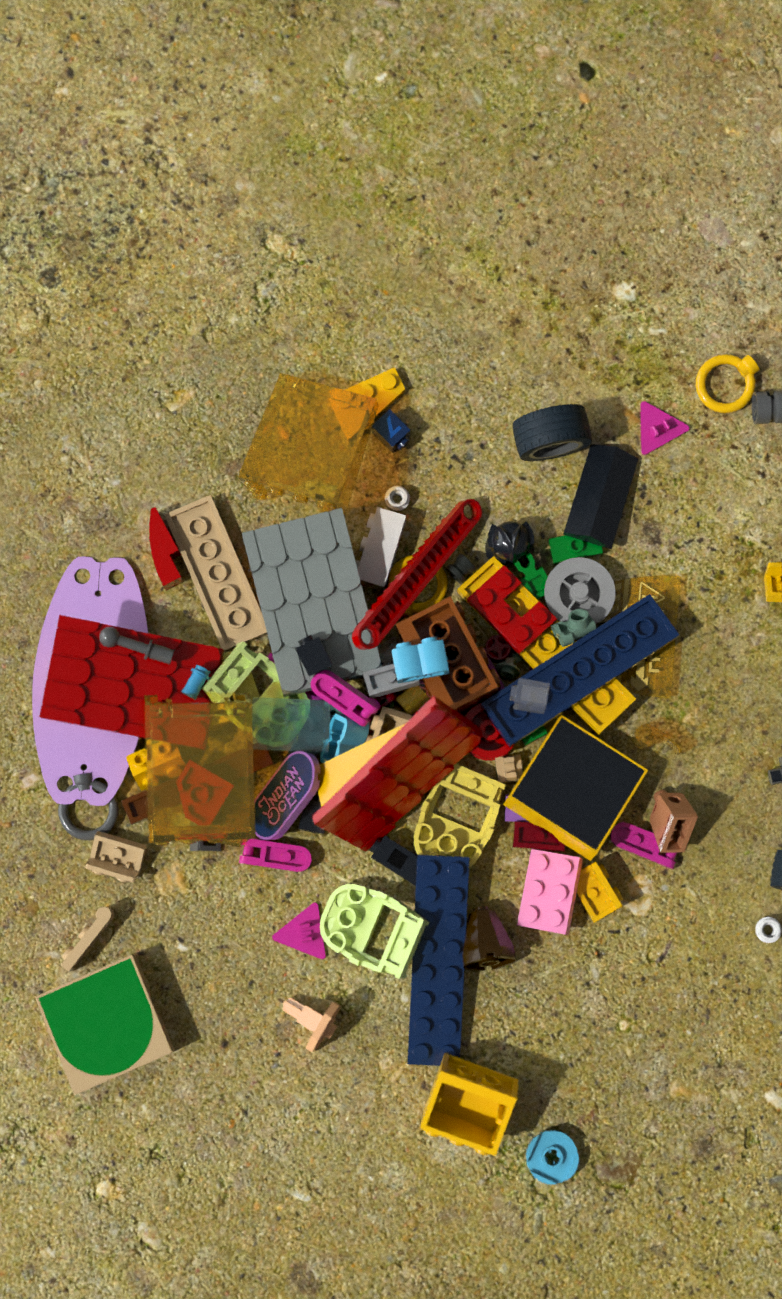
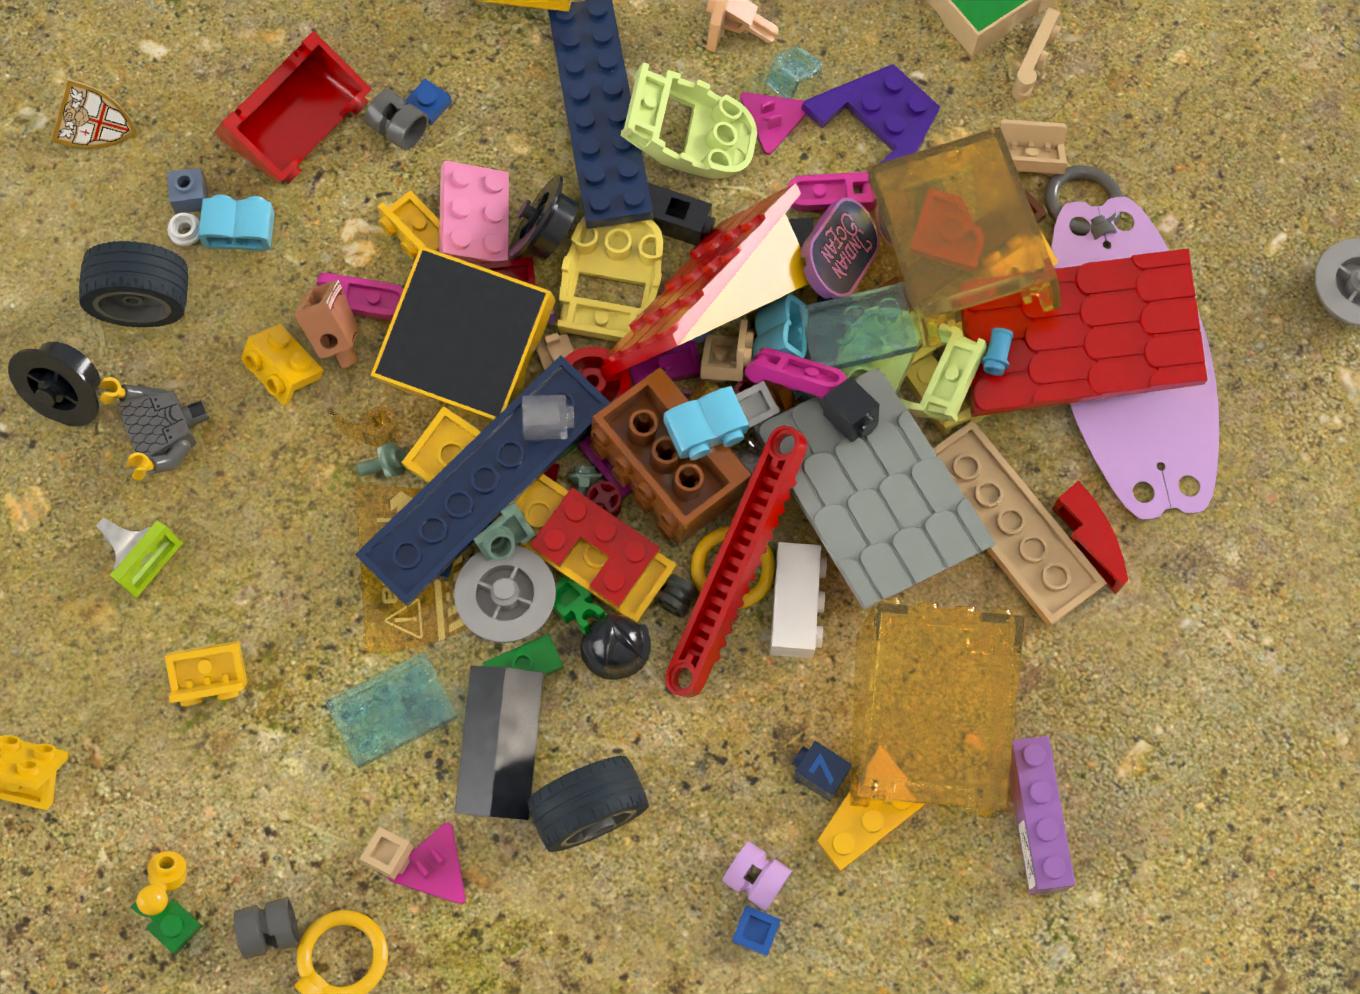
camera: 165 degrees right, 10 degrees down
dark grey pin [99,627,174,664] -> none
white plate [385,486,410,511] -> none
dark brown cone [462,906,516,971] -> none
none -> sand blue plate [167,168,208,214]
none -> medium azure brick [198,194,275,251]
none -> red windscreen [214,30,372,184]
none -> yellow bracket [241,323,324,405]
none -> clear light blue plate [326,652,458,769]
none -> sand green plate [356,442,406,477]
none -> tan tile [359,827,414,880]
none -> dark grey wheel [365,88,429,151]
none -> blue plate [406,78,452,125]
none -> black wheel [508,174,579,261]
none -> lavender wheel [722,841,792,911]
none -> blue plate [731,906,781,957]
none -> clear light blue bracket [765,45,822,100]
none -> dark purple wing [801,64,940,194]
none -> medium lavender brick [1005,736,1075,895]

